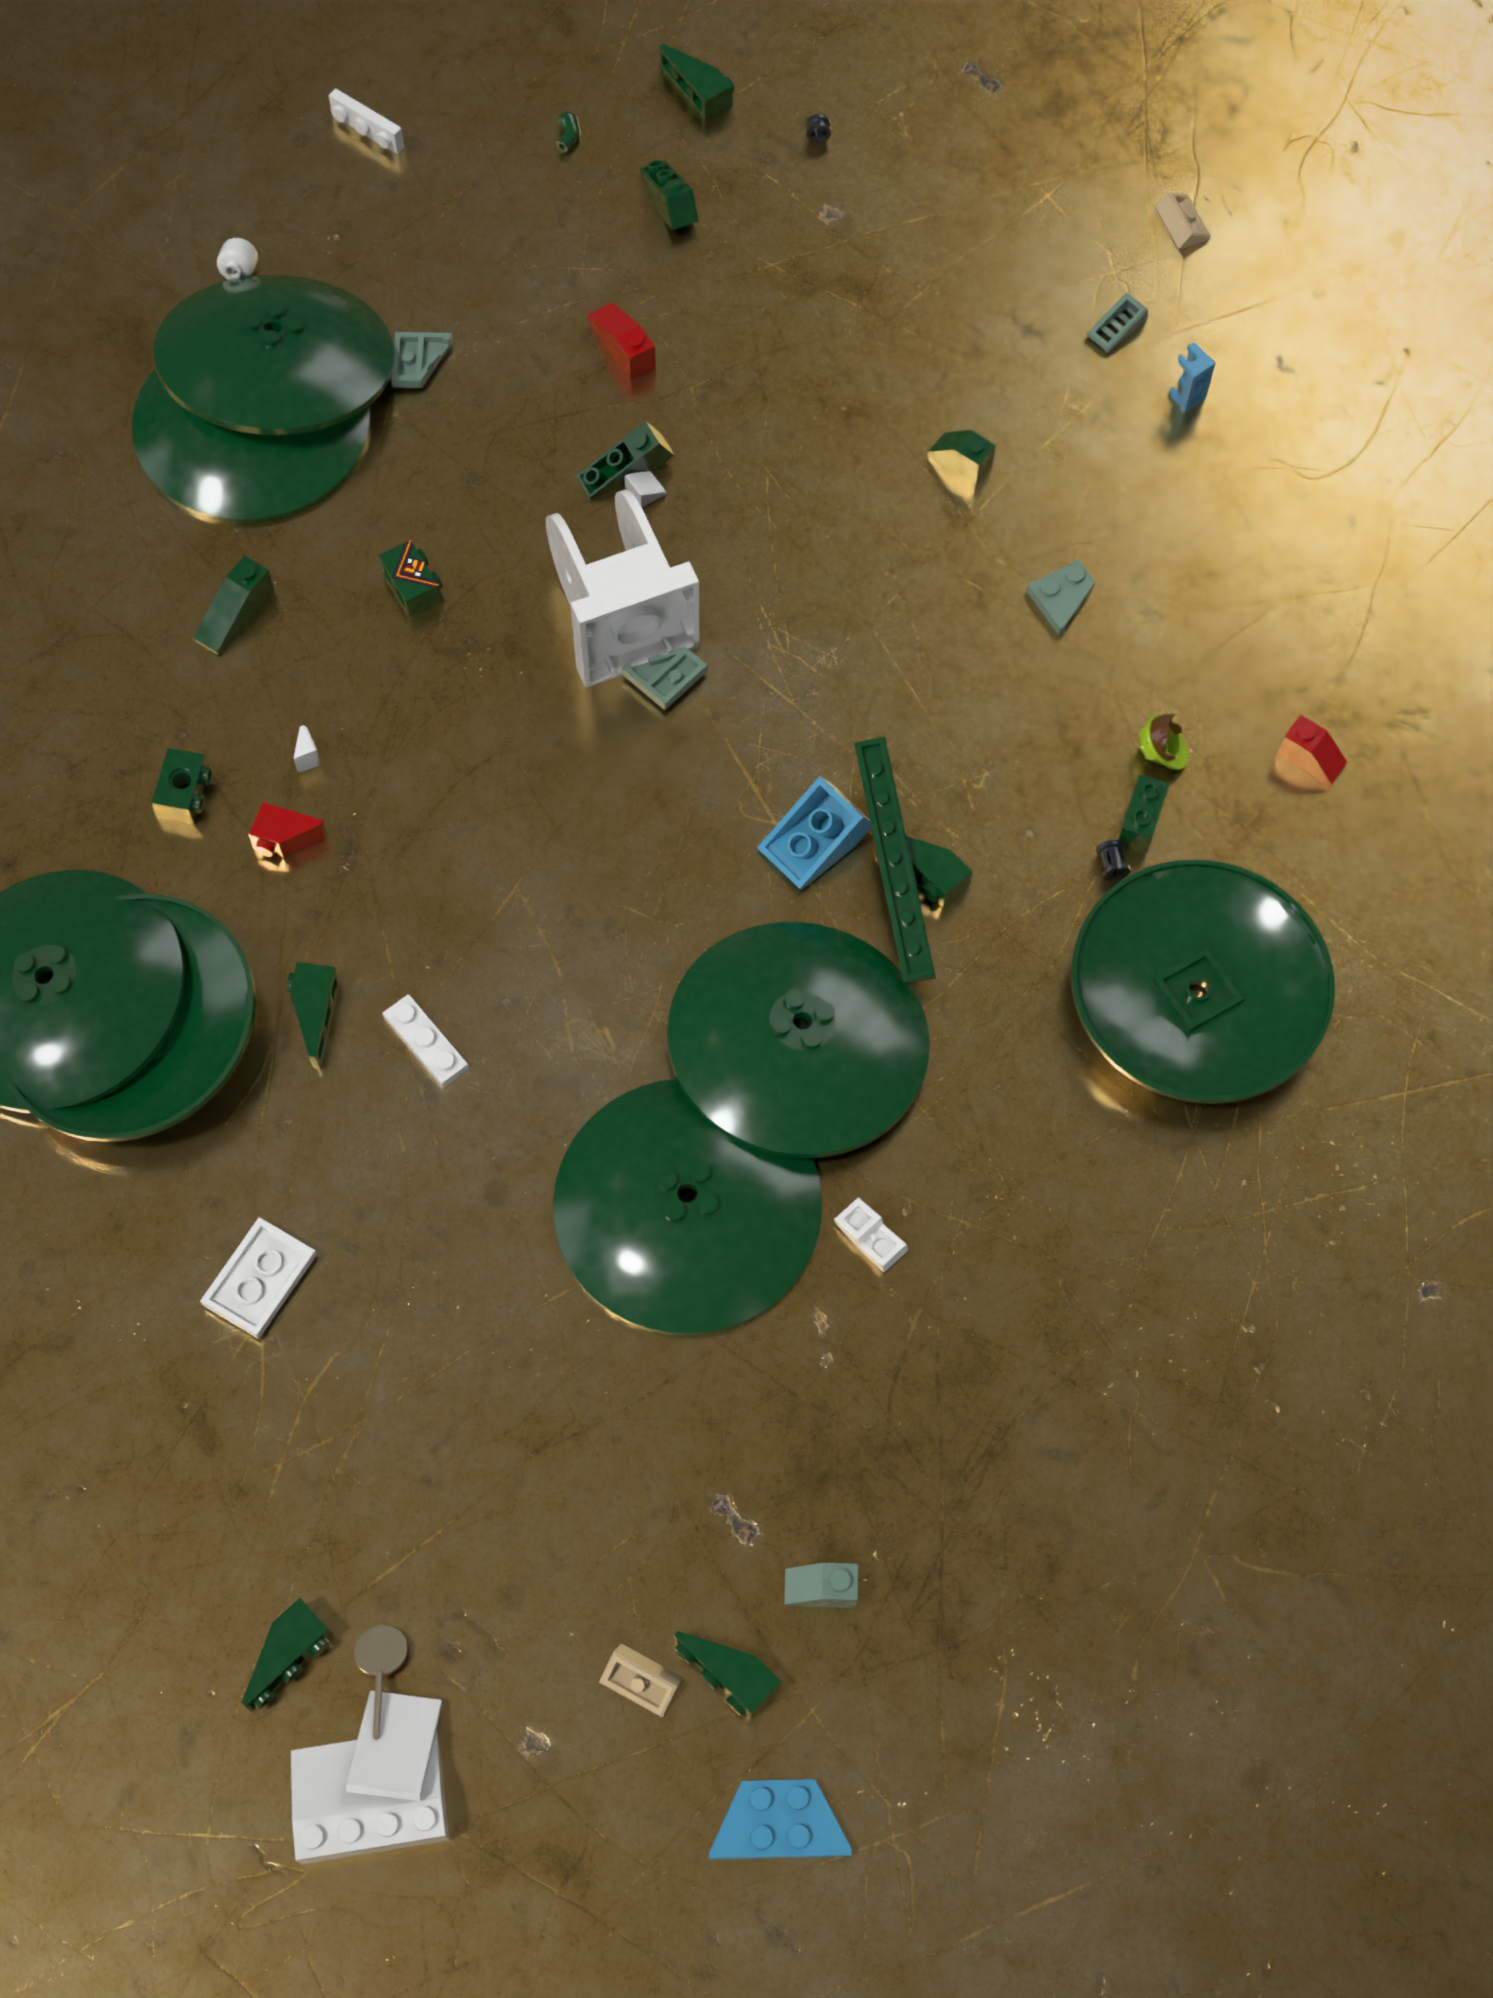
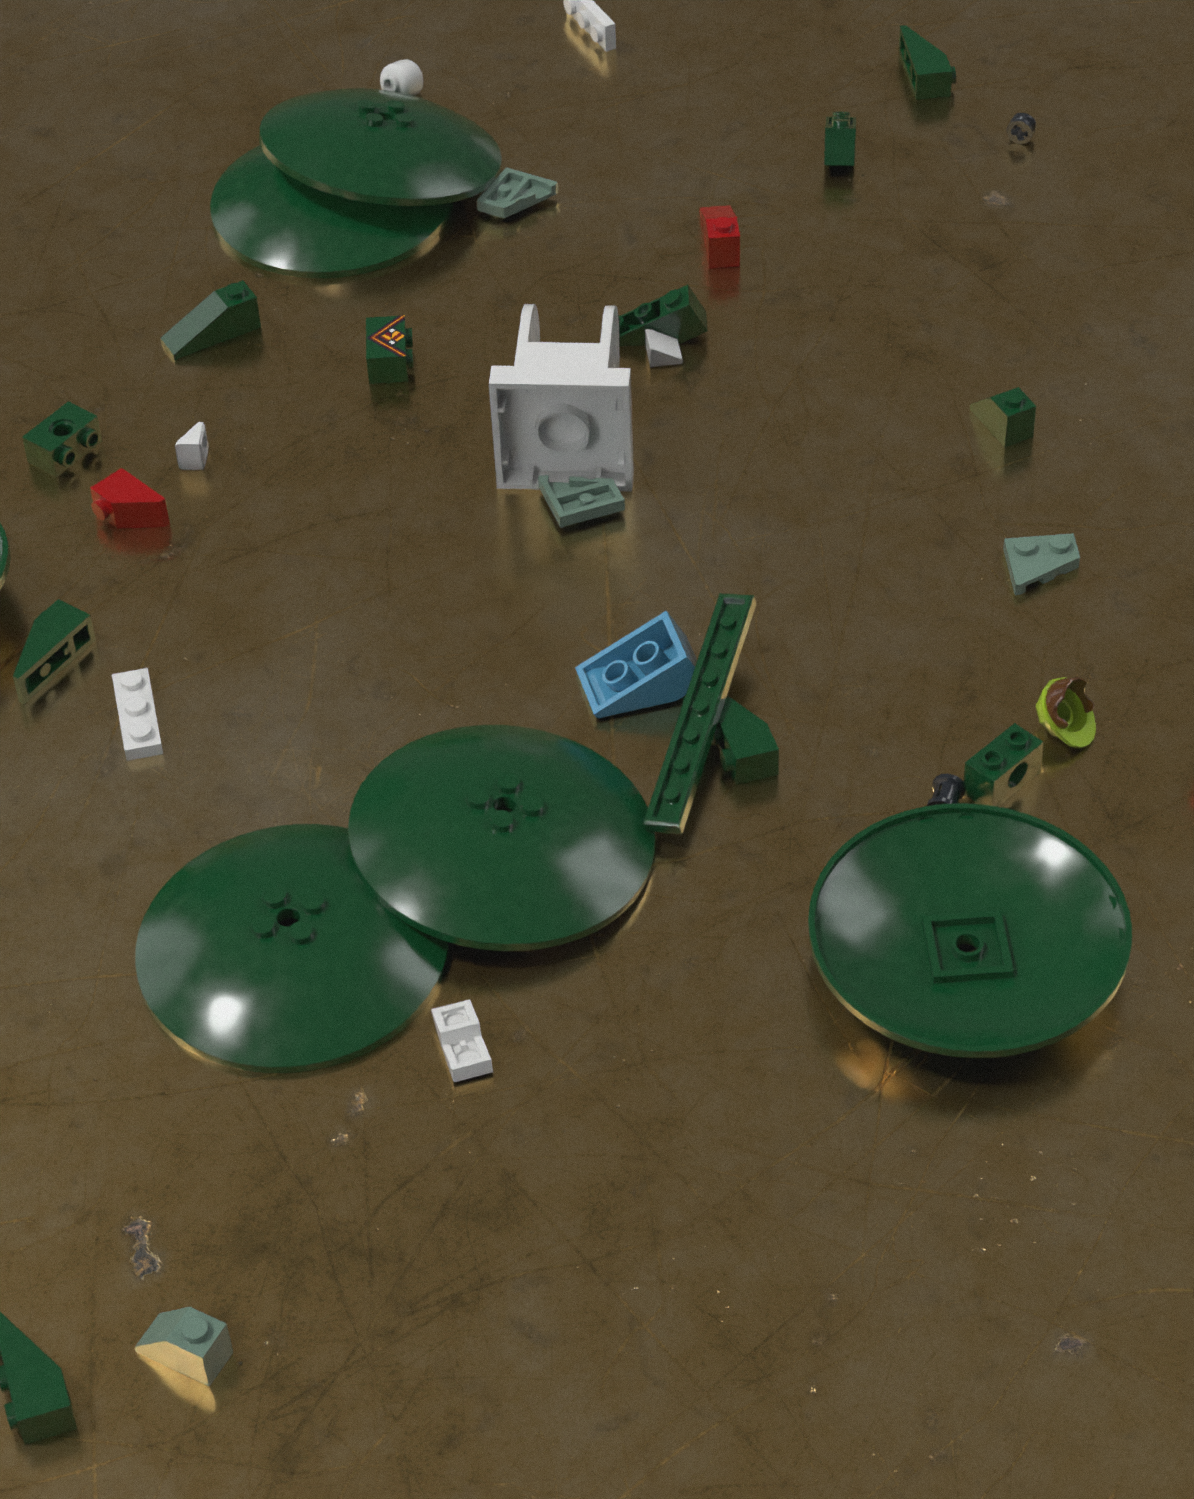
camera: 30 degrees right, 20 degrees down
dark green arm [556,111,581,152] -> none

